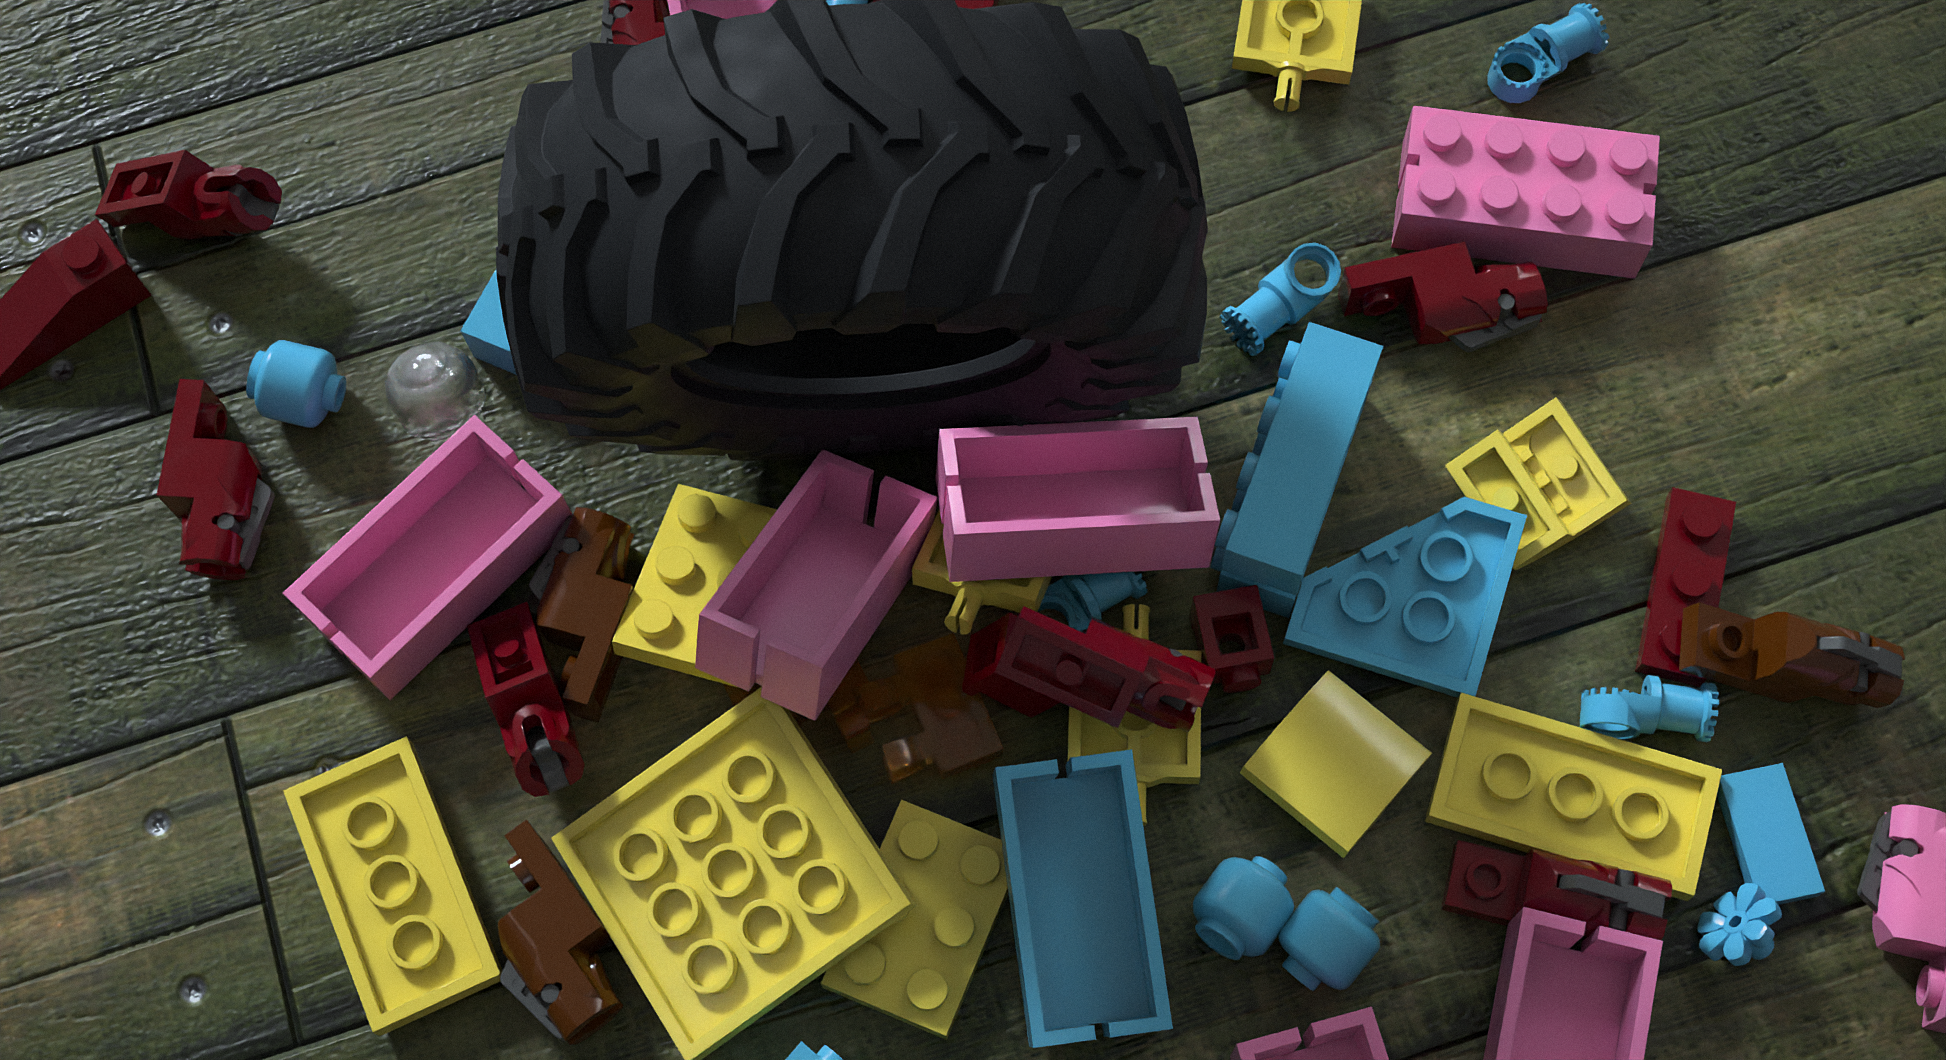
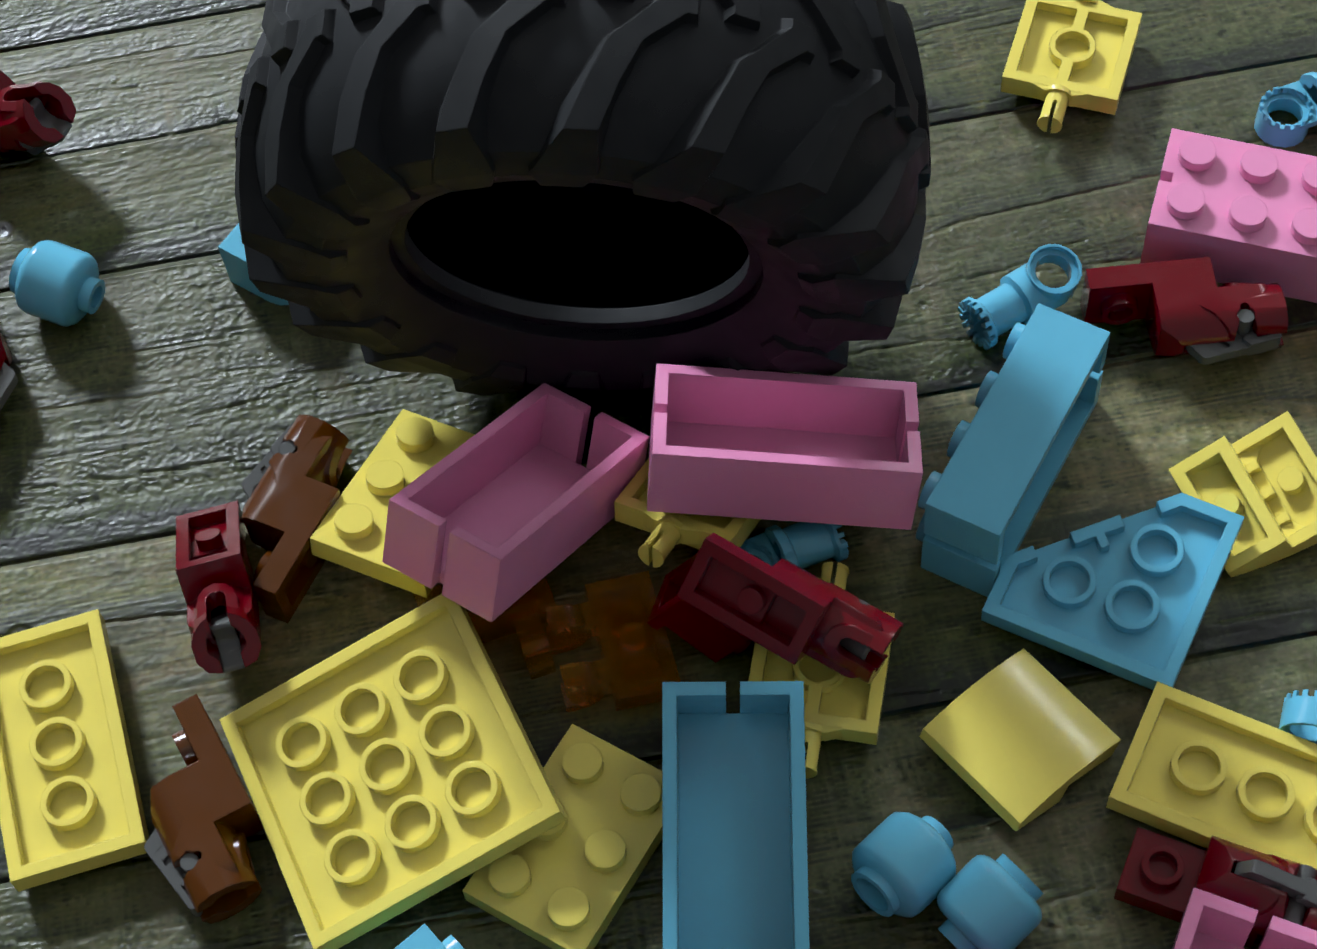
camera: 10 degrees right, 10 degrees down
bright pink piece [283,415,572,700] -> none
clear hair [385,341,486,441] -> none
dark red brick [1189,585,1274,693] -> none

